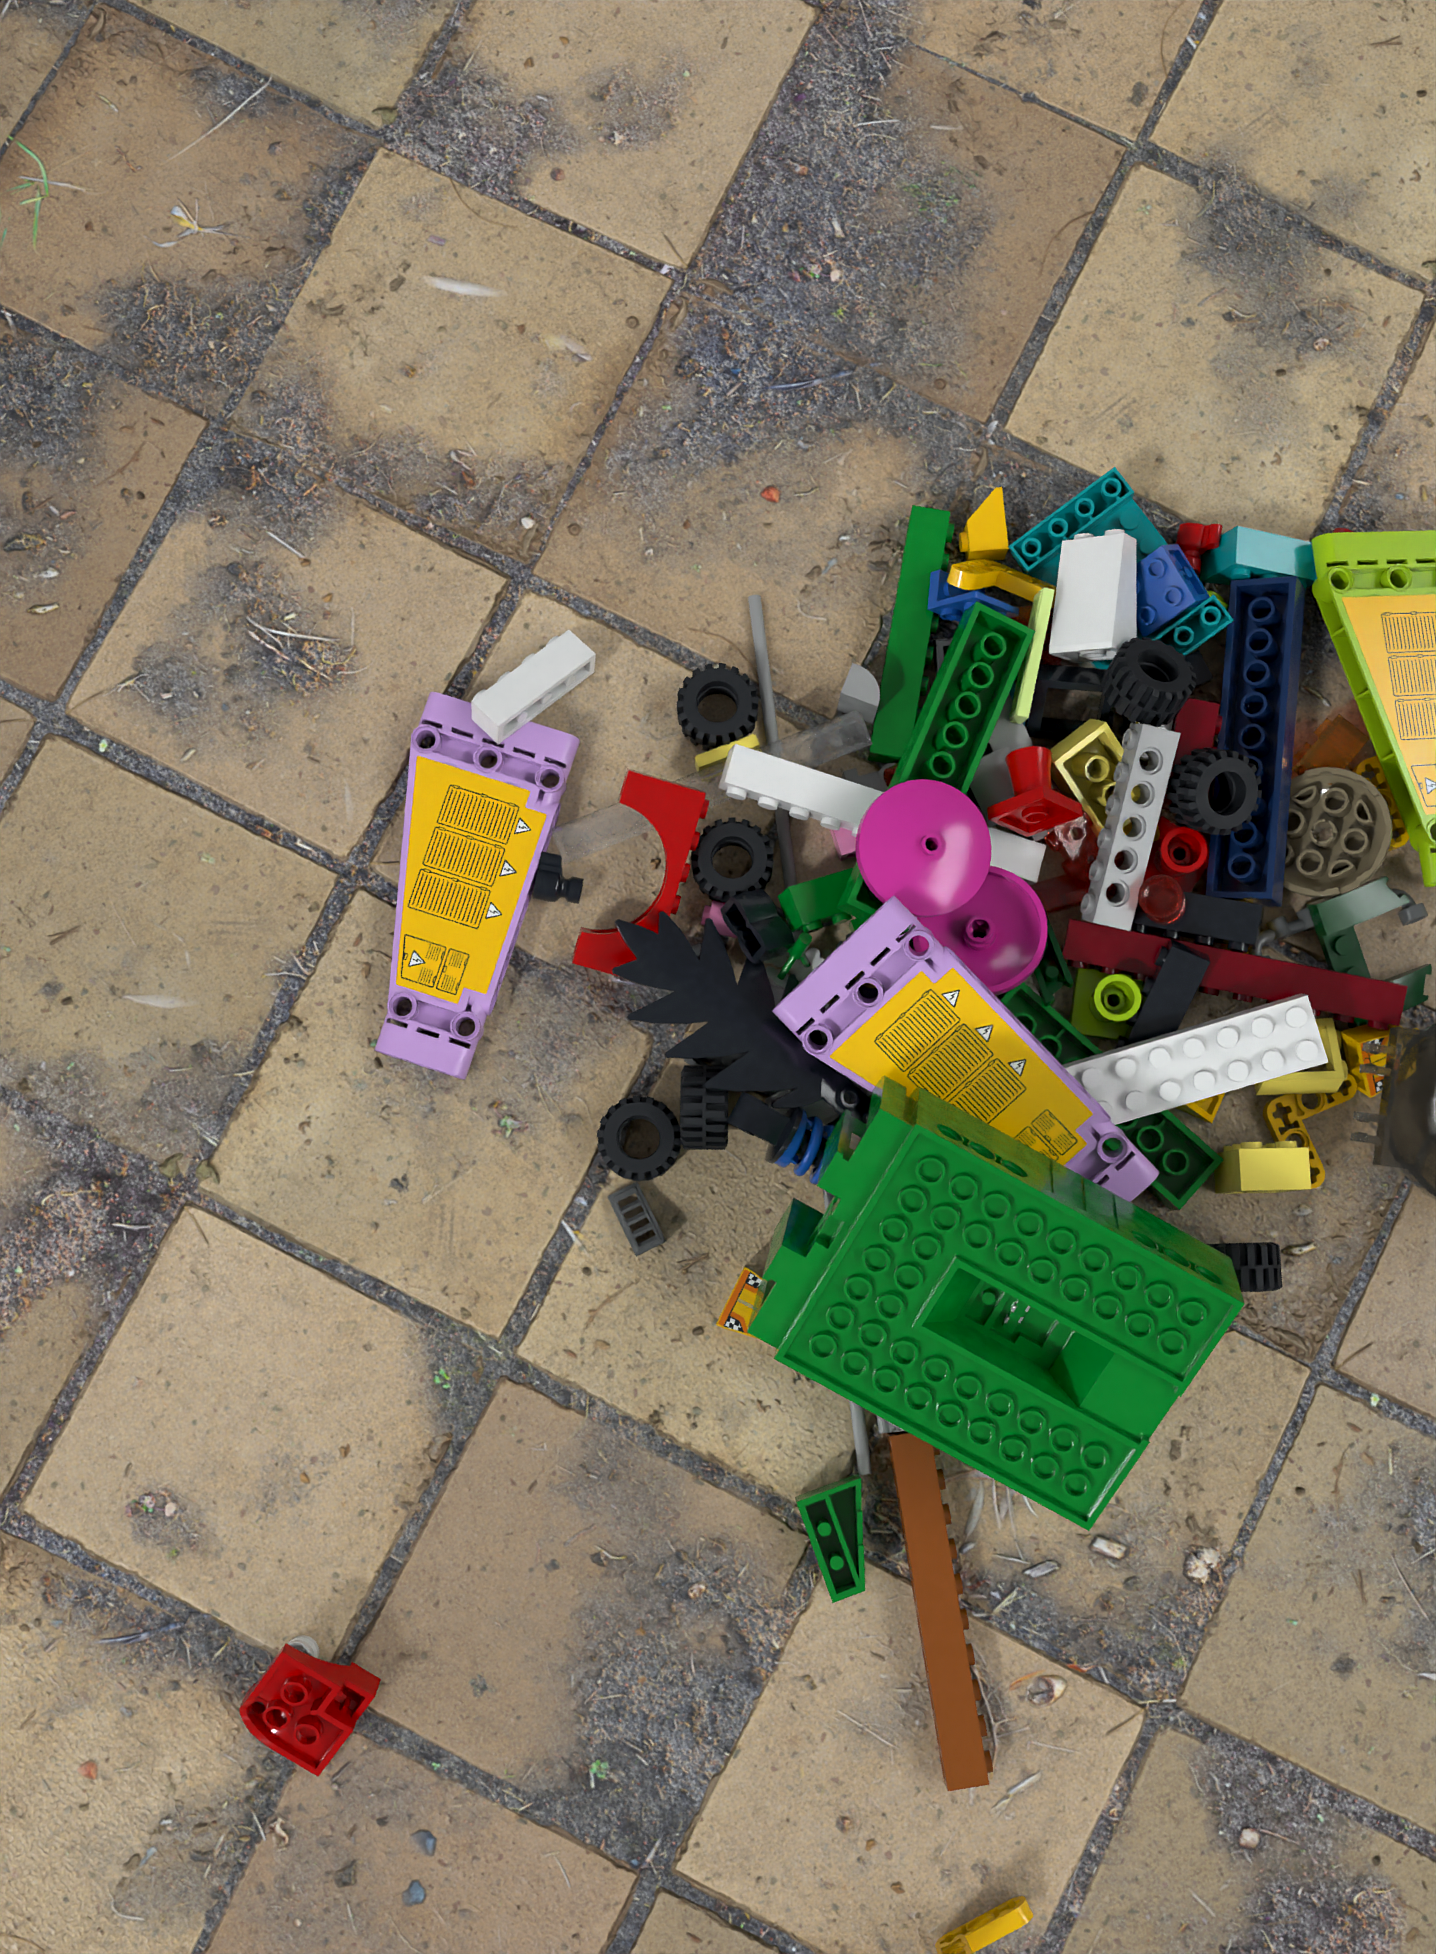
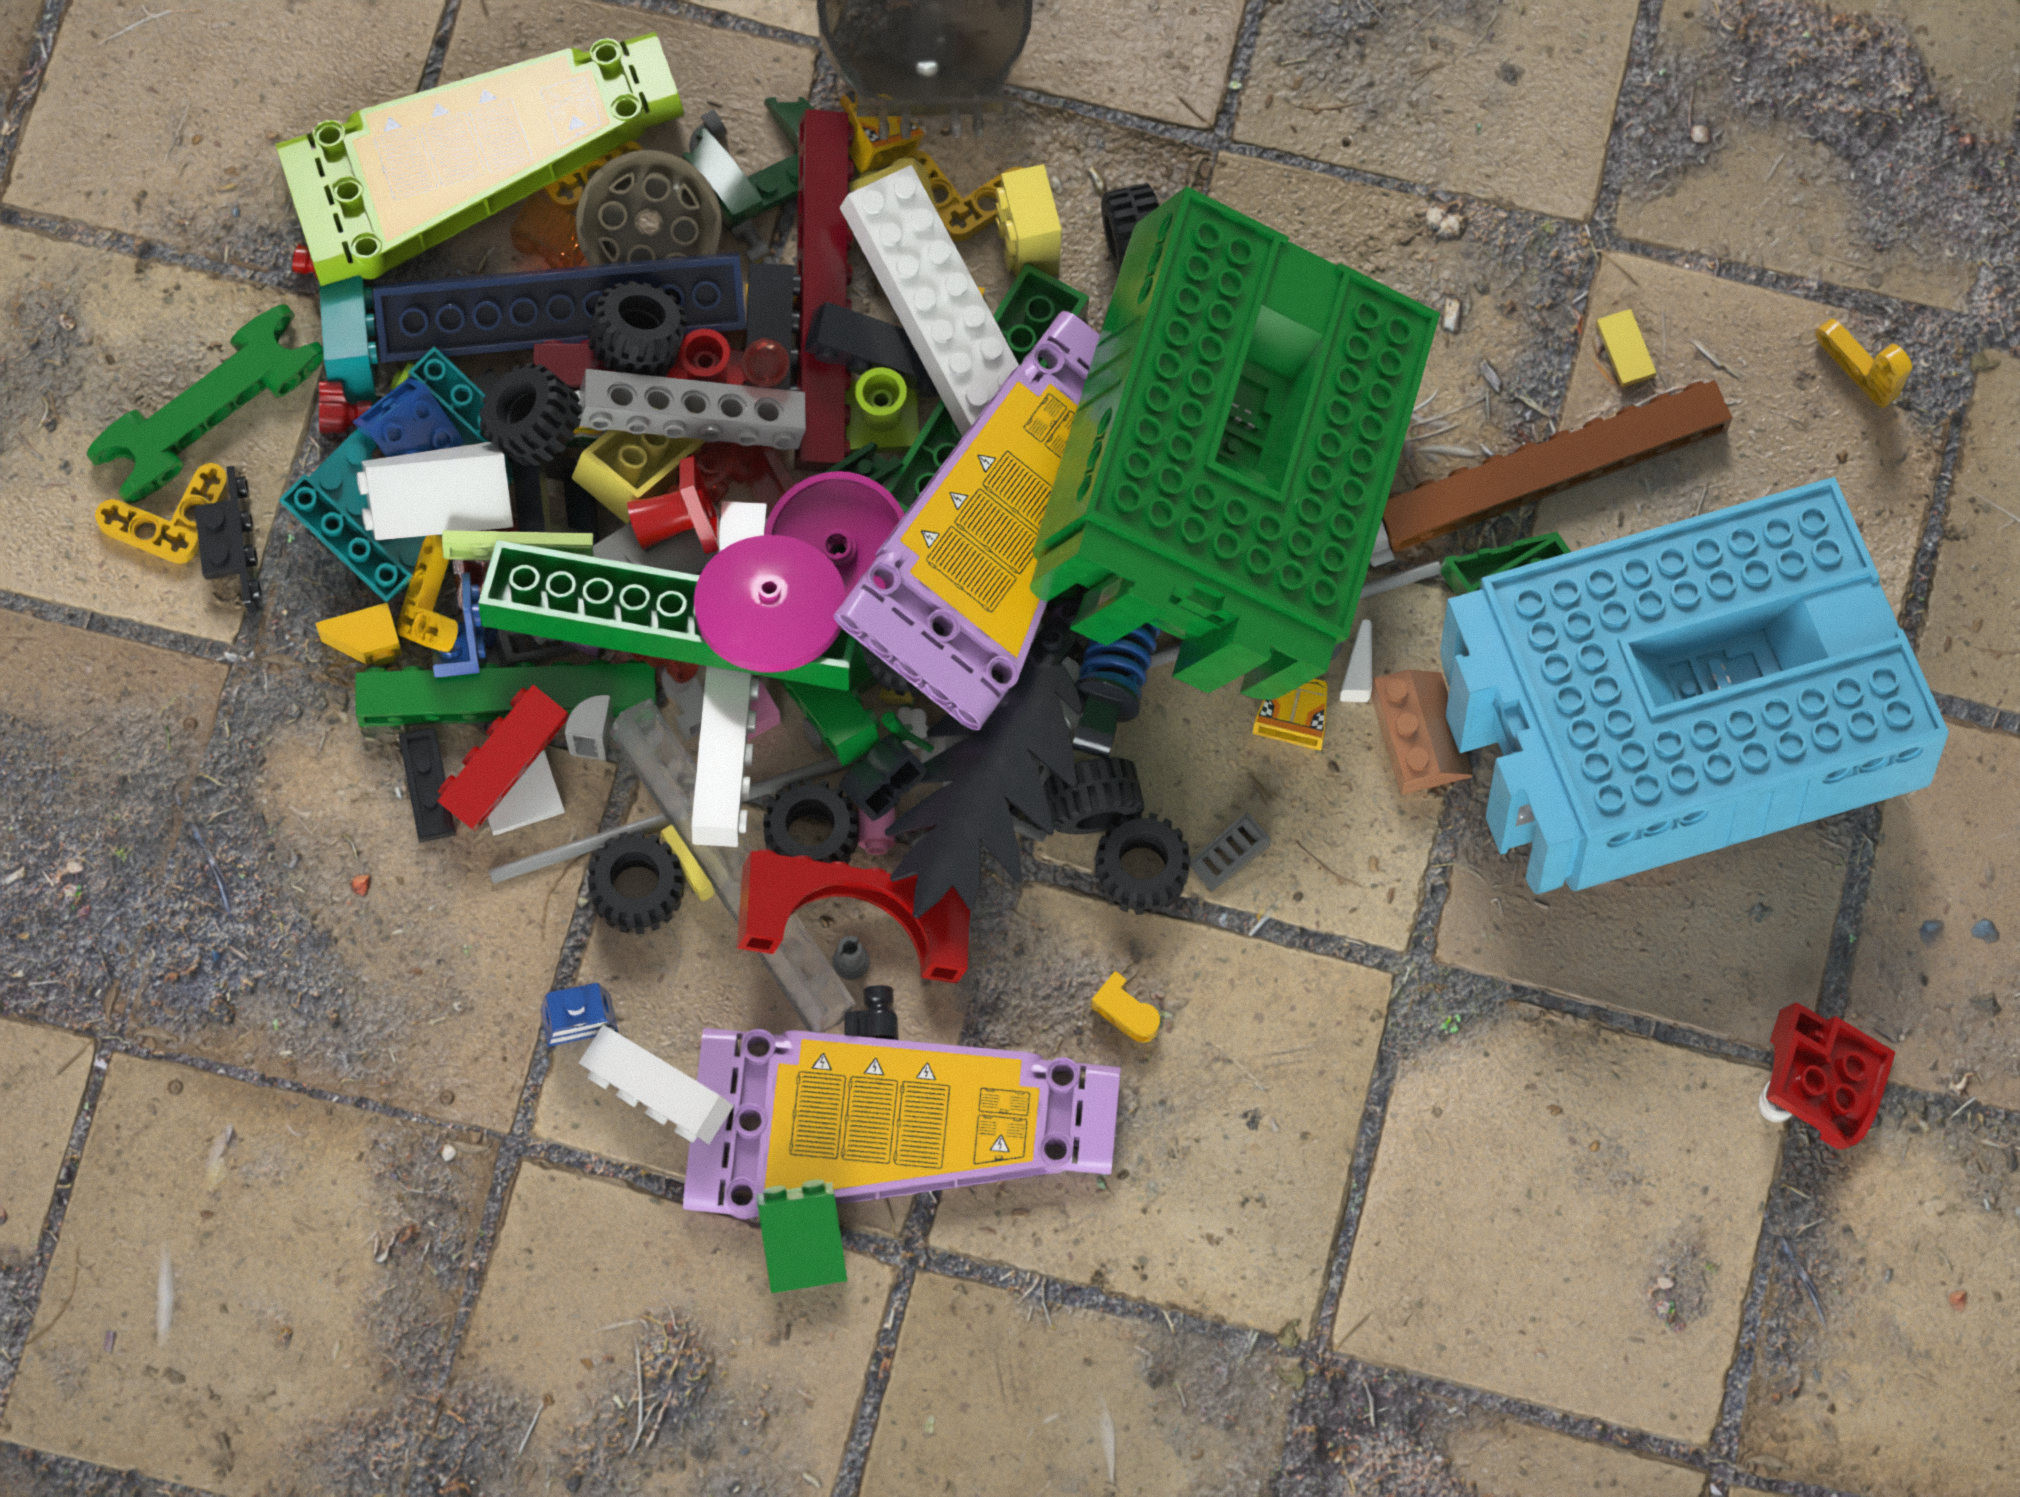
camera: 105 degrees left, 10 degrees down
none -> green piece [87,304,324,504]
none -> yellow beam [95,463,229,564]
none -> black bracket [194,465,262,614]
none -> black tile [399,727,456,843]
none -> red brick [437,685,570,833]
none -> white tile [488,750,565,836]
none -> blue torso [540,983,618,1047]
none -> green brick [756,1180,848,1294]
none -> dark grey pin [832,936,870,980]
none -> yellow leg [1091,971,1160,1043]
none -> white slope [1340,620,1372,702]
none -> nougat slope [1371,669,1473,795]
none -> medium azure piece [1440,477,1949,895]
none -> light yellow tile [1596,309,1657,388]

